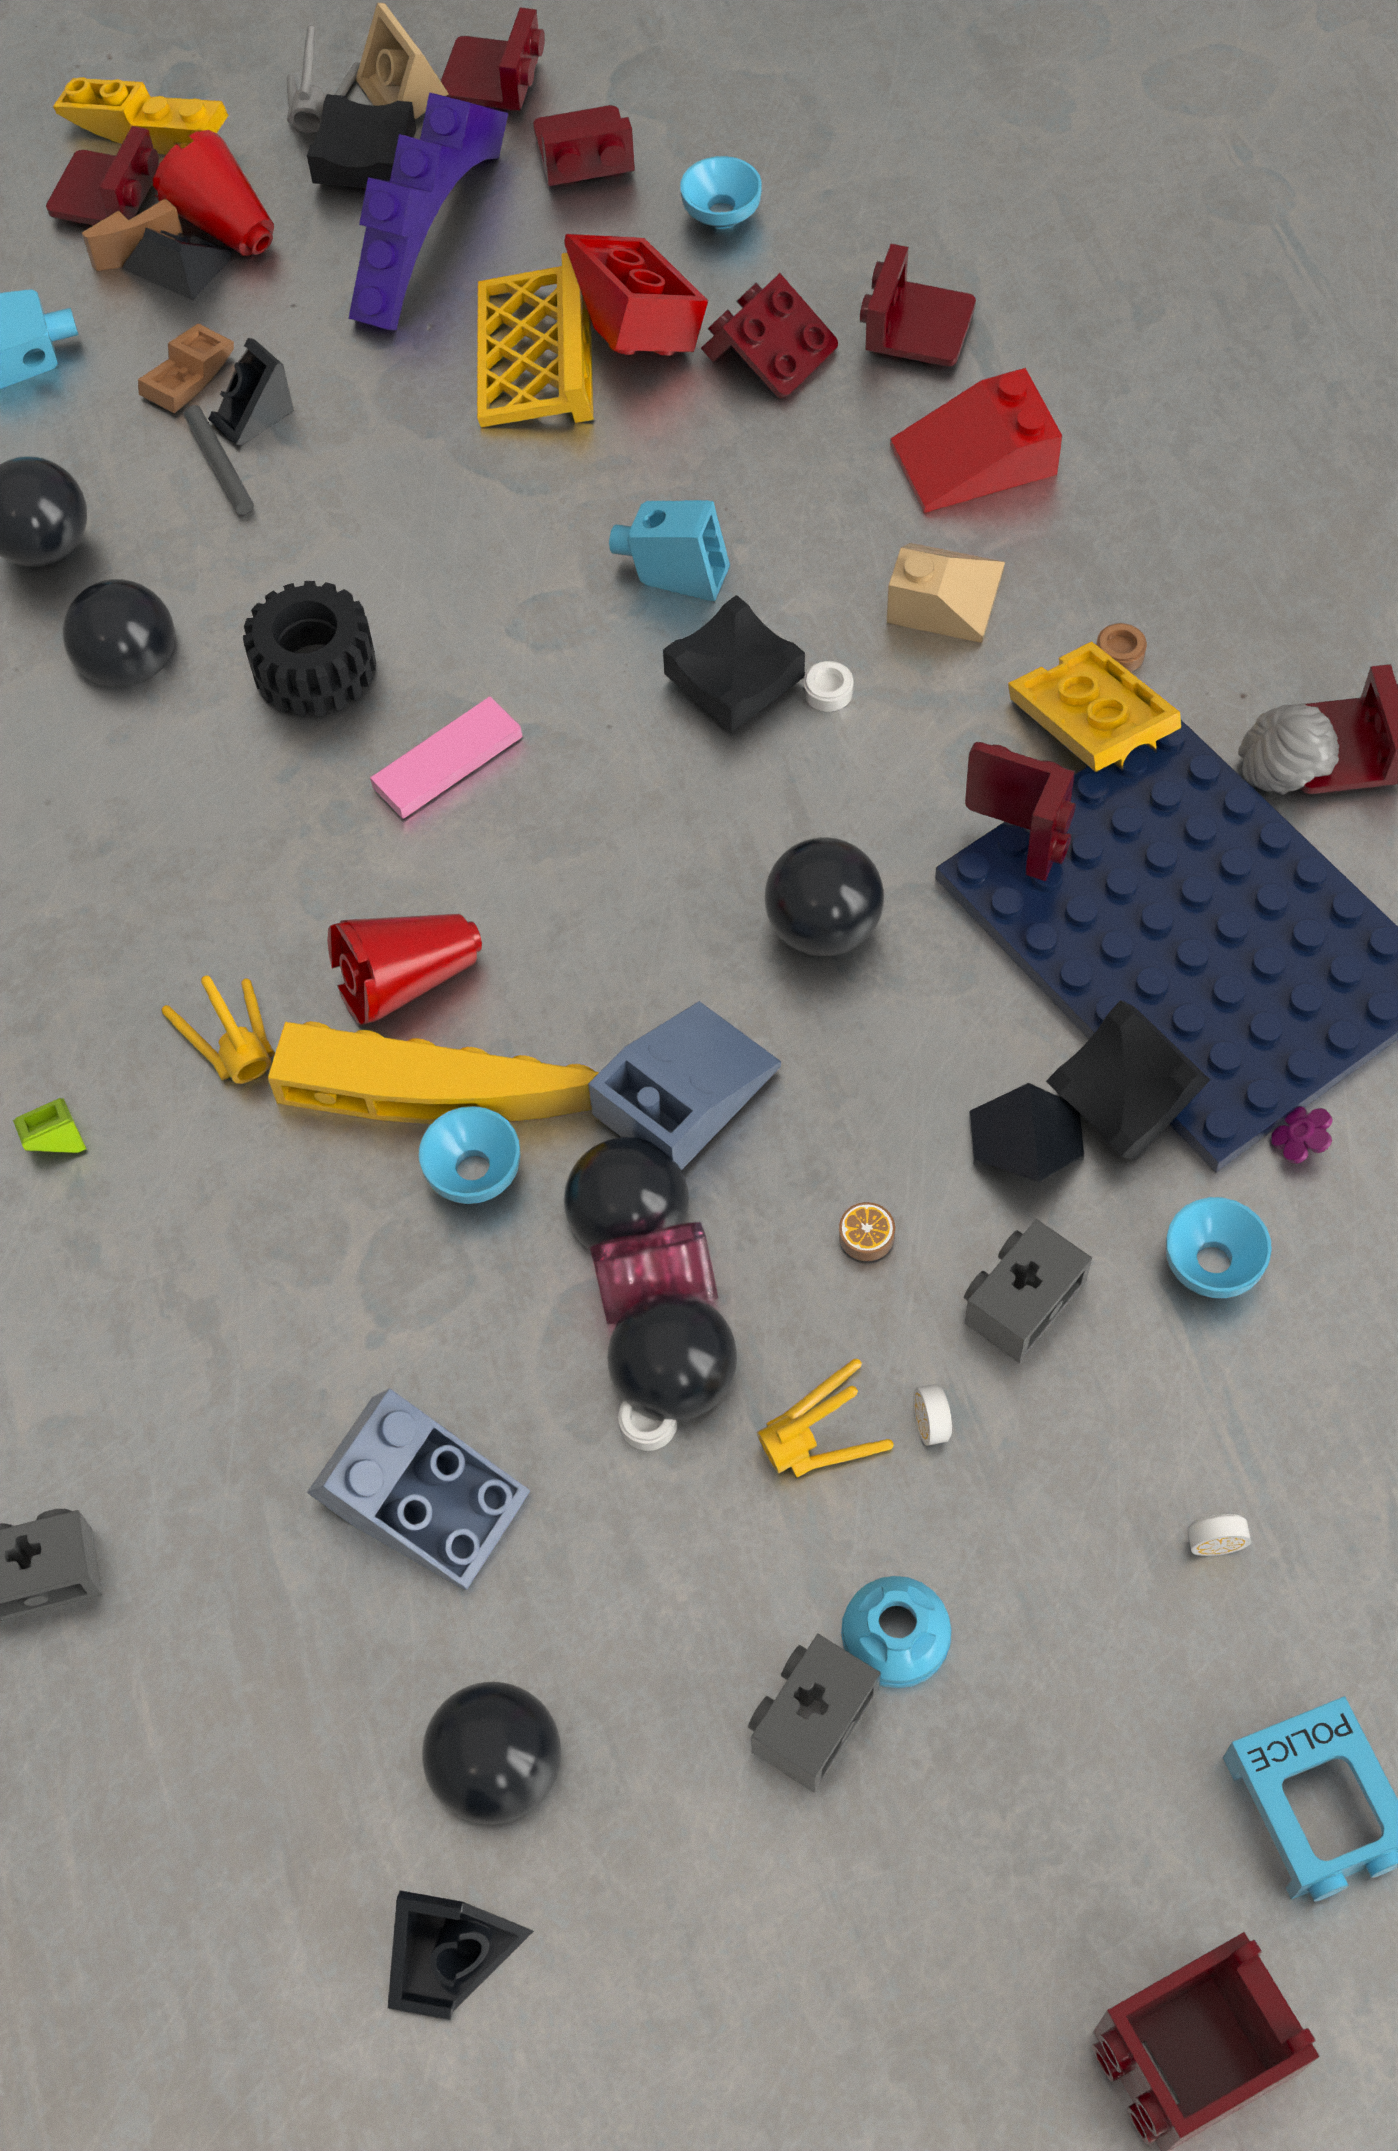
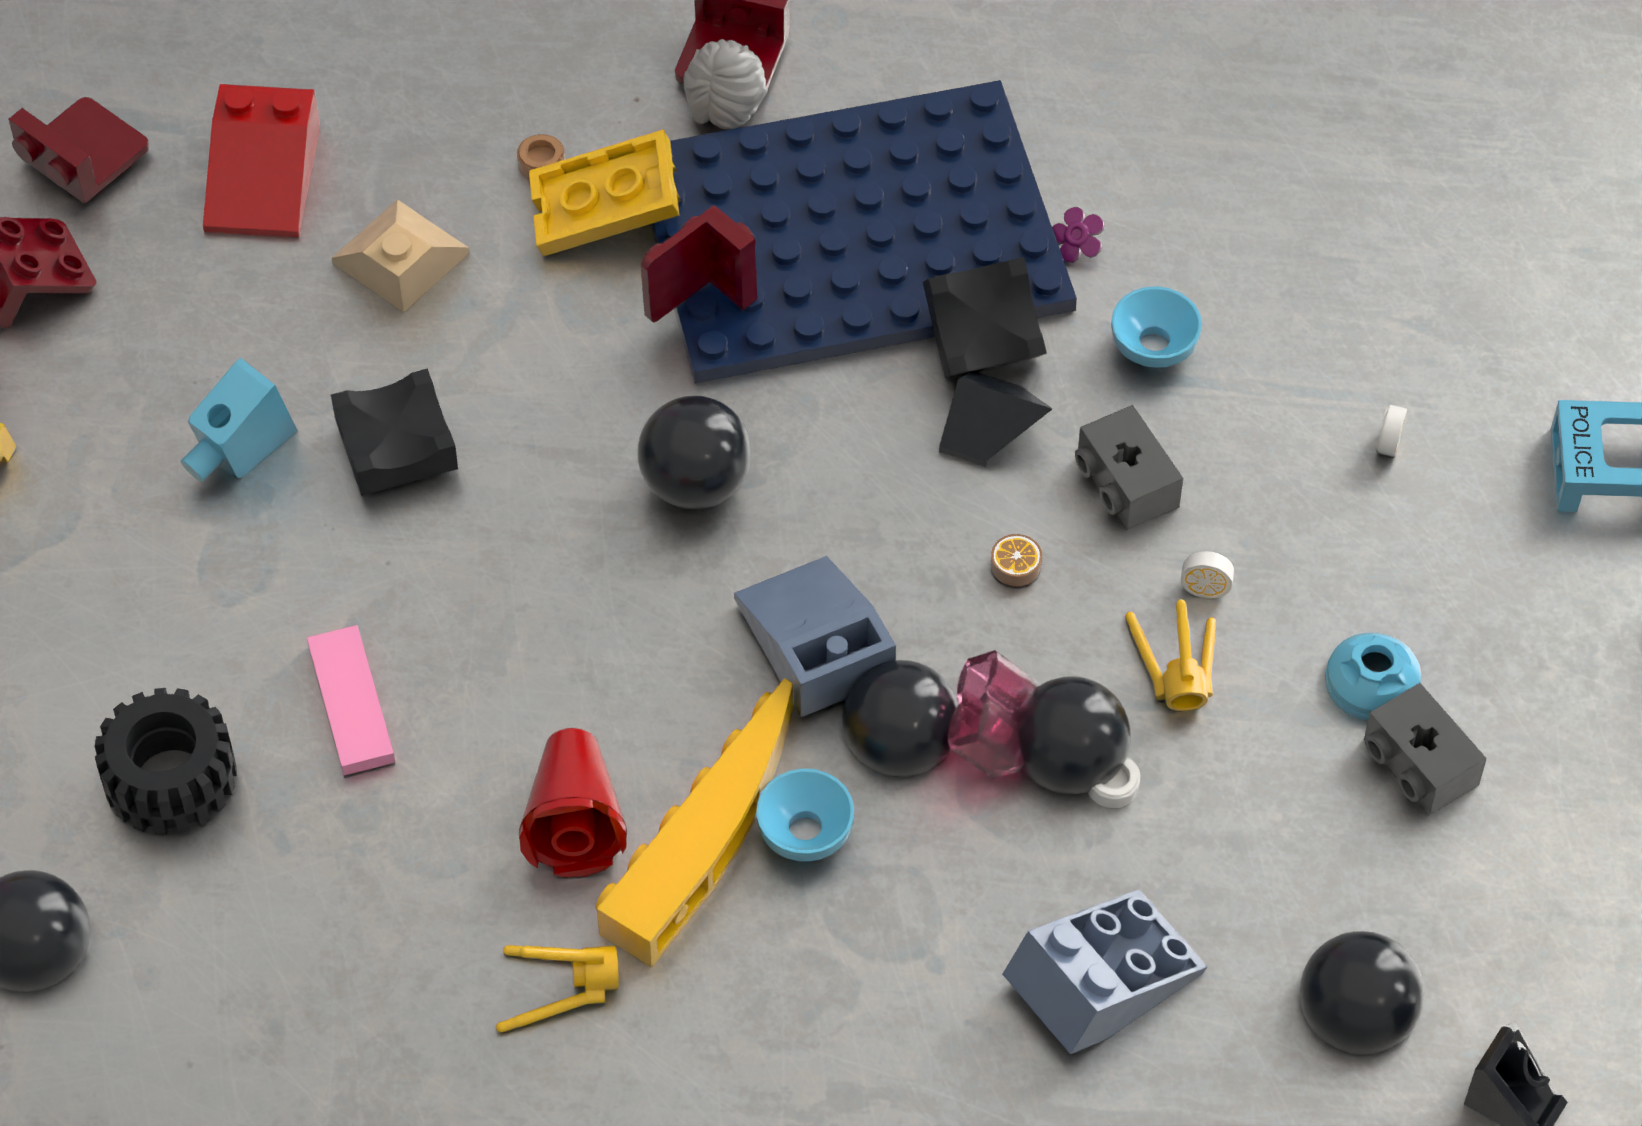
camera: 70 degrees left, 5 degrees down
white tile [803,661,853,712] -> none

